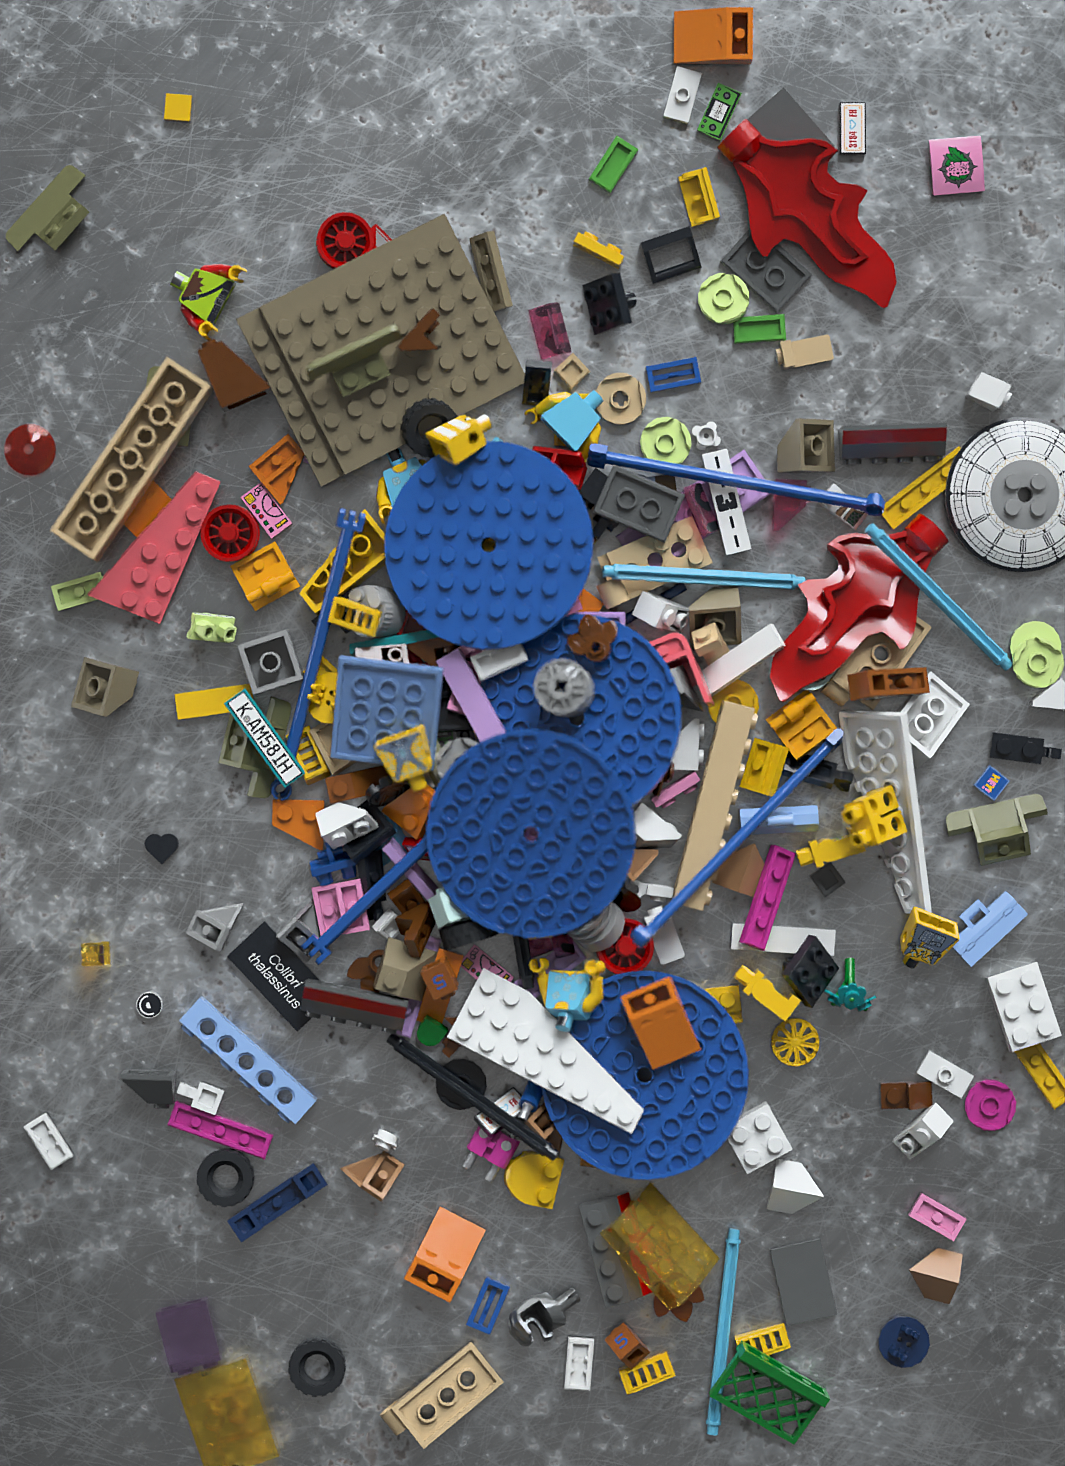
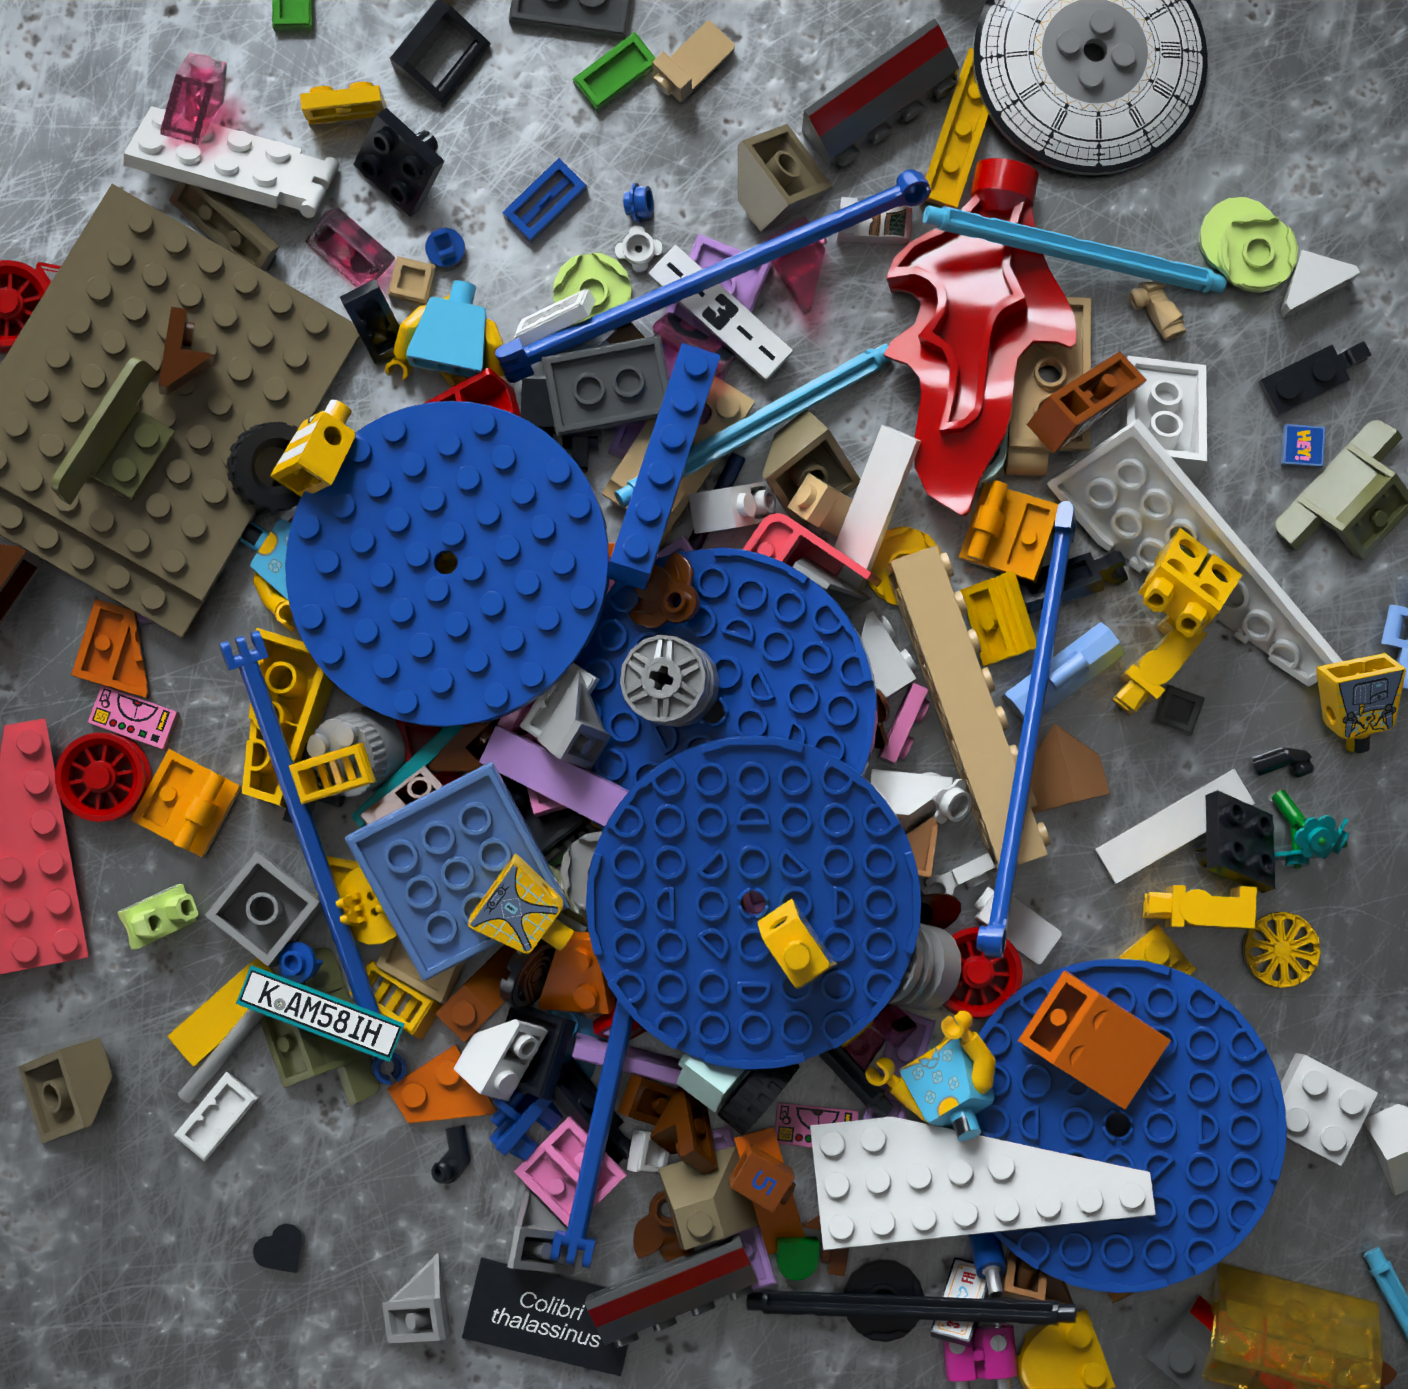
camera: 30 degrees left, 5 degrees down
tan plate [596,373,646,425] -> none
yellowish green tile [698,273,749,324] -> none
dark pink tile [739,845,796,951] -> none
none -> white hinge [123,106,339,218]
none -> clear pink slope [160,52,227,145]
none -> white plate [174,1072,259,1162]
none -> light grey bar [178,1009,264,1104]
none -> blue plate [278,942,323,983]
none -> blue plate [425,227,465,268]
none -> black arm [431,1125,471,1184]
none -> white plate [514,289,596,347]
none -> light grey slope [538,669,612,770]
none -> blue brick [607,343,721,590]
none -> blue plate [623,183,654,222]
none -> yellow torso [757,898,837,989]
none -> white plate [933,779,972,824]
none -> tan arm [1129,280,1186,341]
none -> black arm [1252,747,1314,778]

